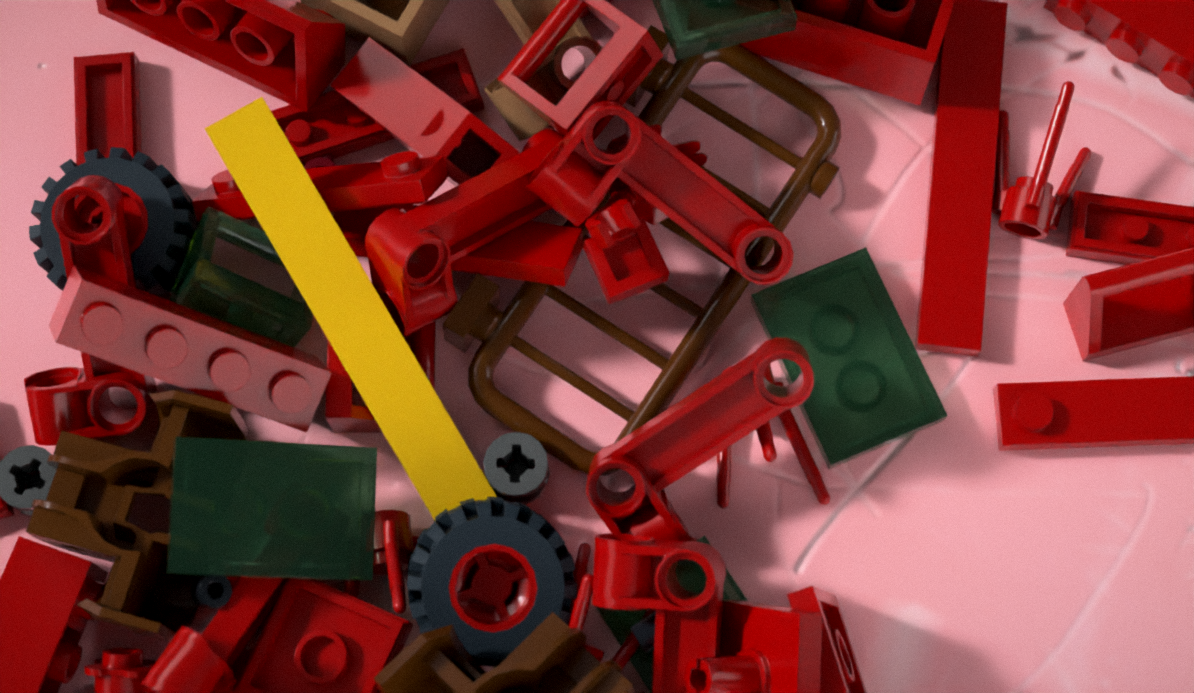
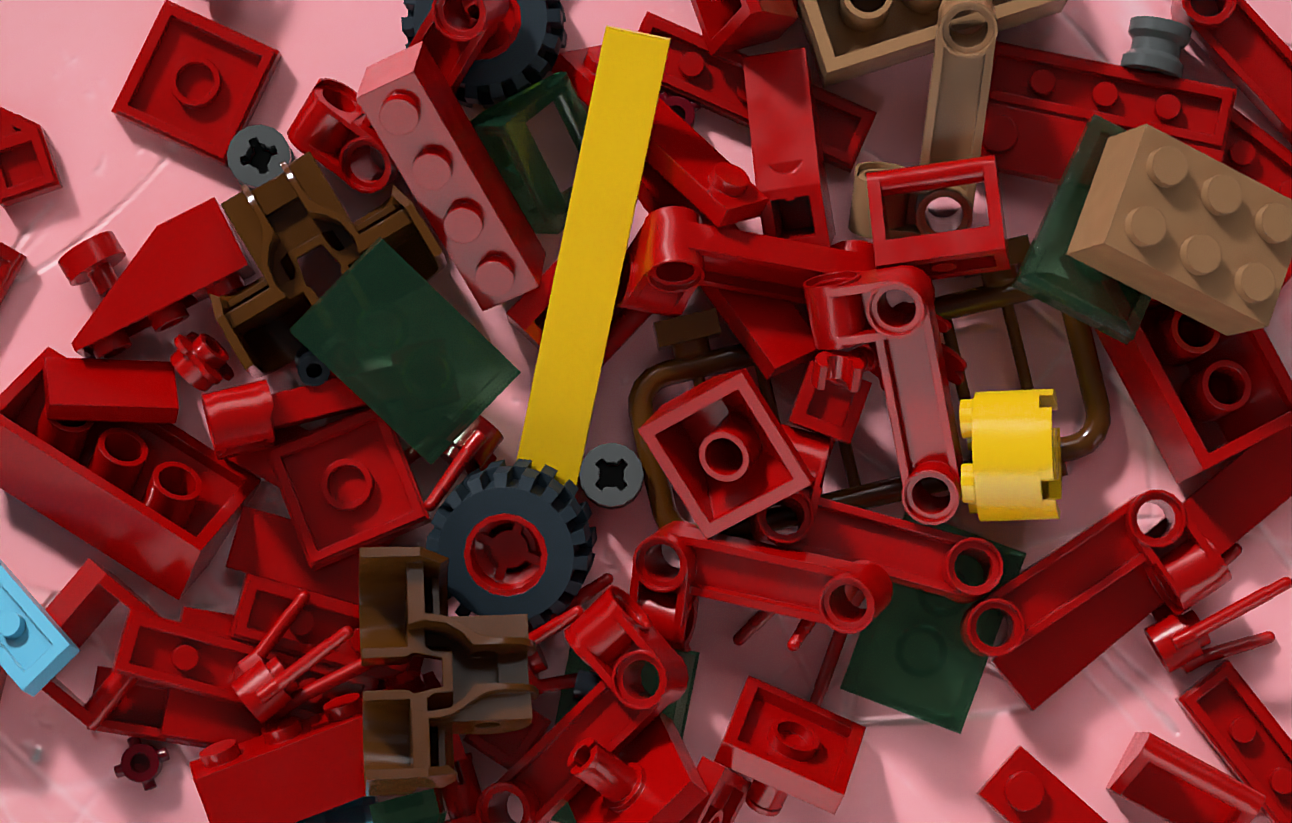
camera: 40 degrees right, 10 degrees up
none -> red slope [637,368,815,539]
none -> red tile [714,675,866,817]
none -> red piece [750,424,1003,604]
none -> yellow brick [959,389,1062,522]
none -> red piece [960,490,1232,657]

